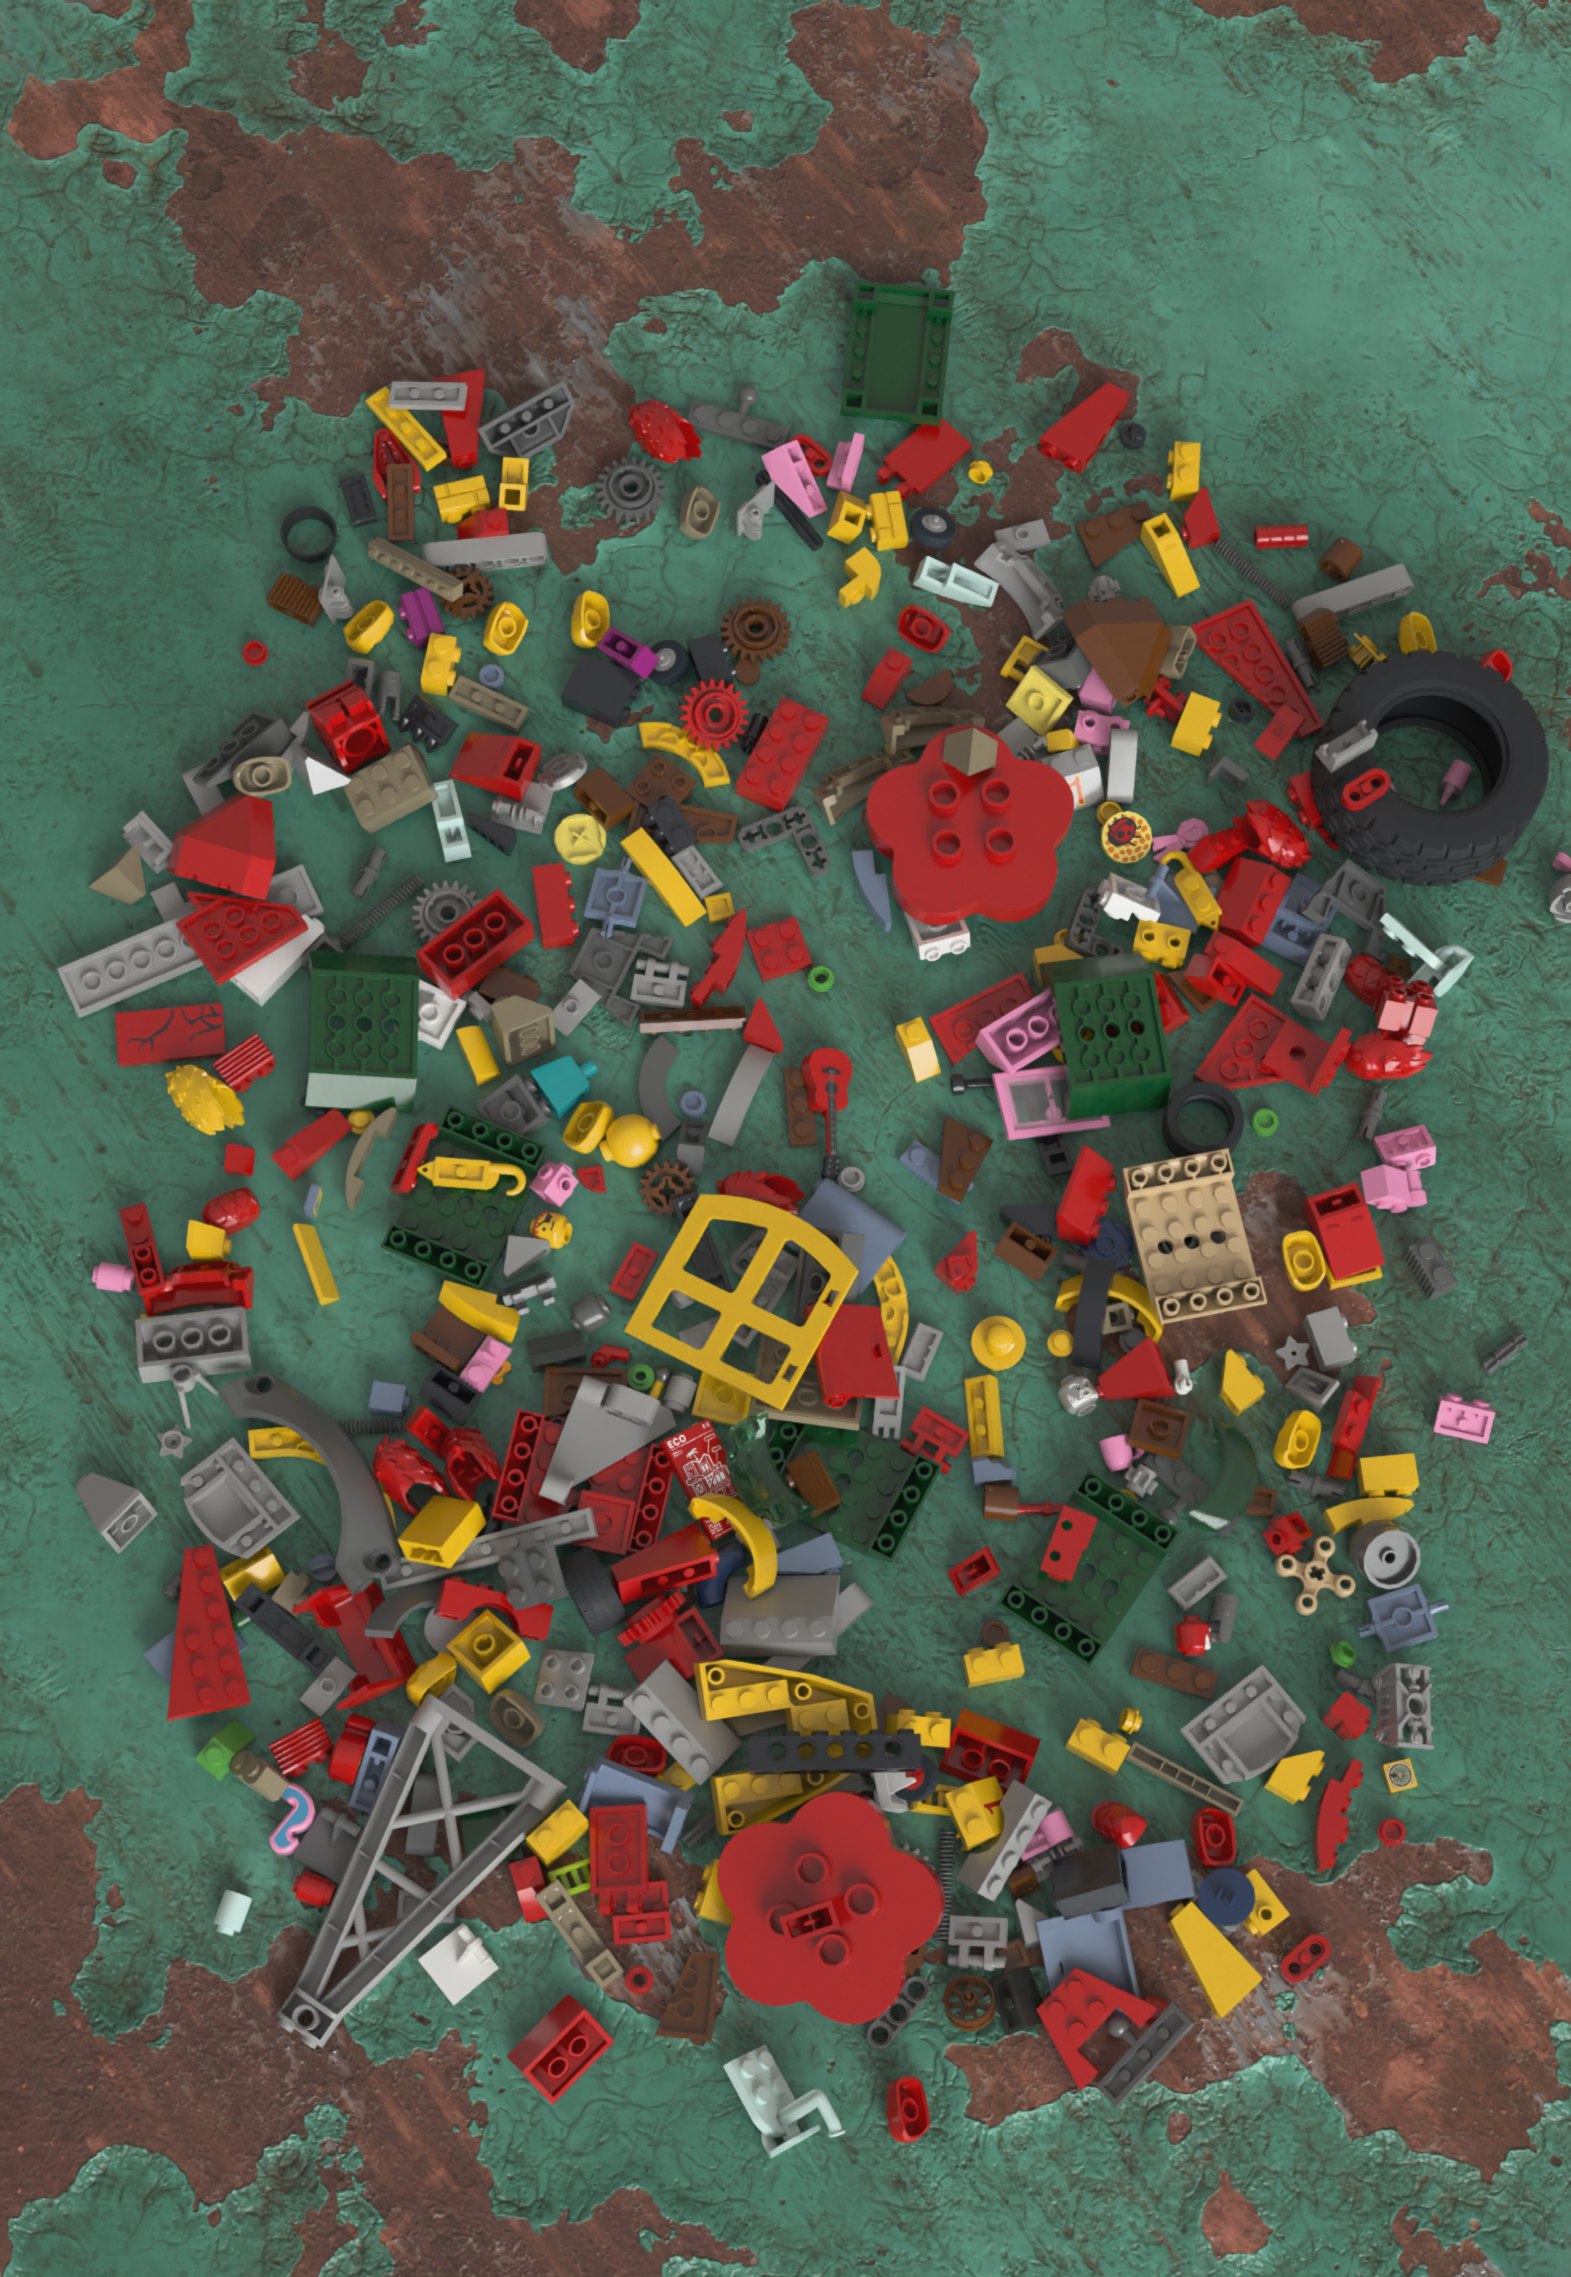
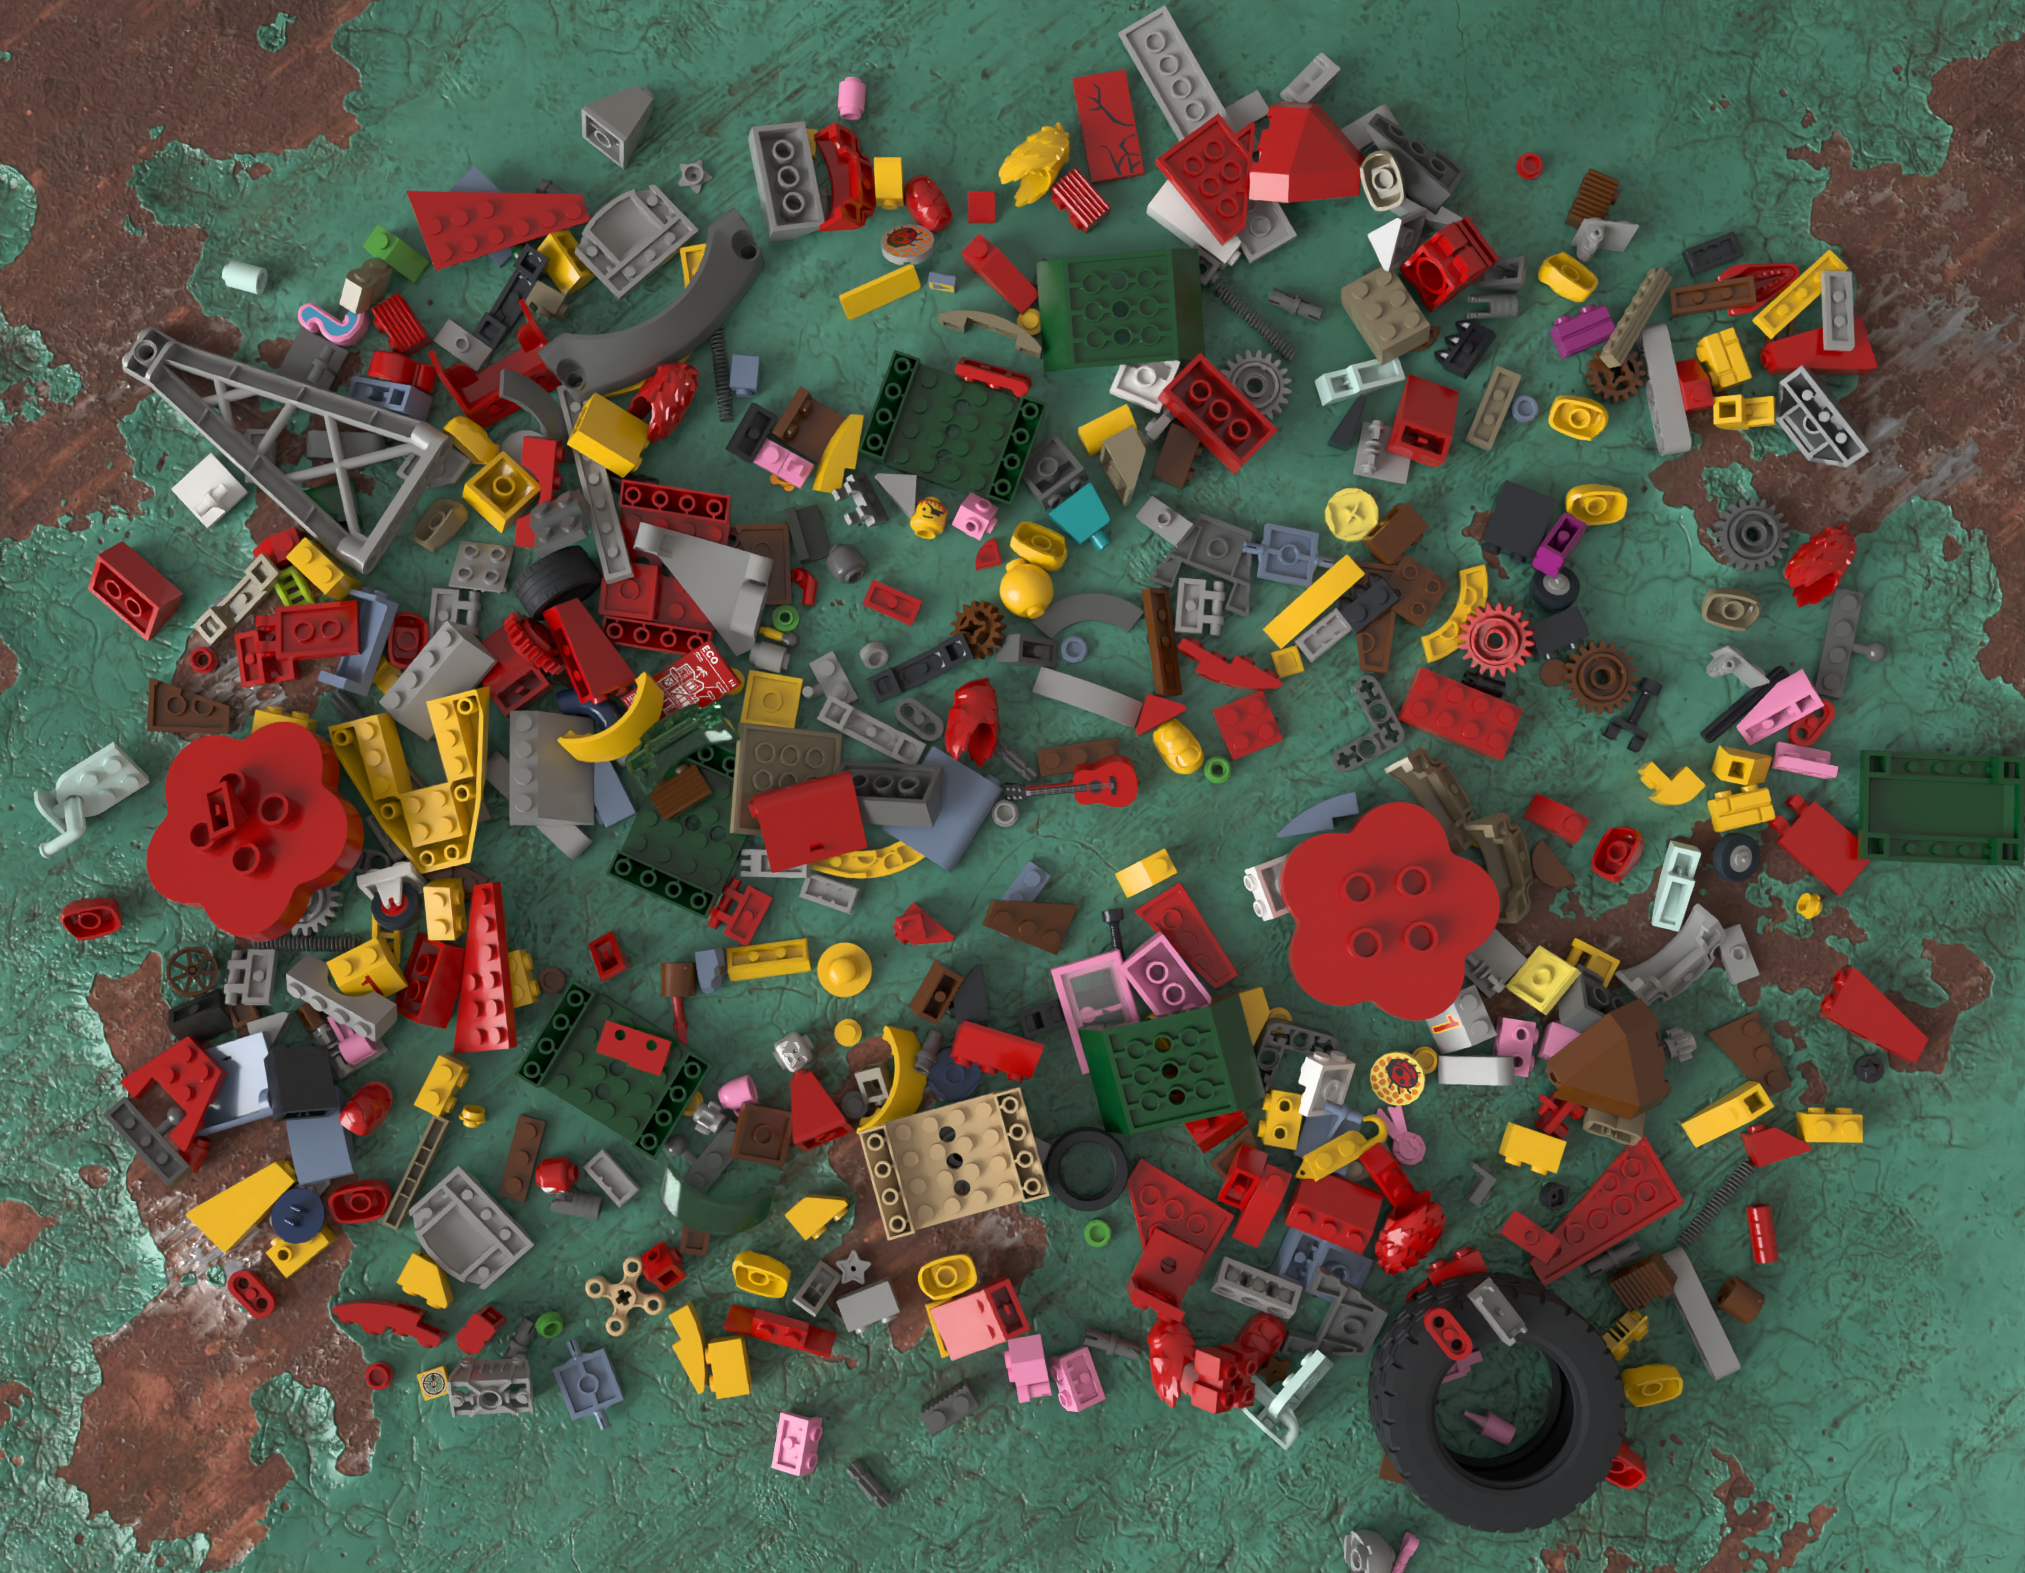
camera: 90 degrees right, 15 degrees up
dark tan slope [87,845,146,904] -> none
red slope [119,1202,166,1296] -> none
light grey plant [170,1364,219,1429] -> none
black tyre [280,506,337,563] -> none
red brick [292,1871,337,1908] -> none
sand blue tile [310,1554,337,1583] -> none
red plate [404,1405,451,1460] -> none
yellow plate [417,1157,526,1196] -> none
yellow brick [420,633,461,697] -> none
red head [441,1427,501,1502] -> none
red brick [532,863,579,950] -> none
light grey tile [537,752,588,791] -> none
yellow window [624,1194,859,1411] -> none
black brick [749,1729,922,1775] -> none
dark grey beam [866,1976,929,2050] -> none
dark tan slope [943,728,998,776] -> none
yellow slope [1046,729,1081,754] -> none
black slope [1072,1257,1116,1369] -> none
white arm [1173,1360,1193,1395] -> none
dark grey pin [1287,1469,1345,1502] -> none
wheel [1349,1520,1421,1589] -> none
none -> red wing [453,882,517,1054]
none -> tile [881,224,935,265]
none -> dark grey axle [994,739,1039,782]
none -> yellow piece [1152,719,1204,775]
none -> black bar [1603,677,1663,753]

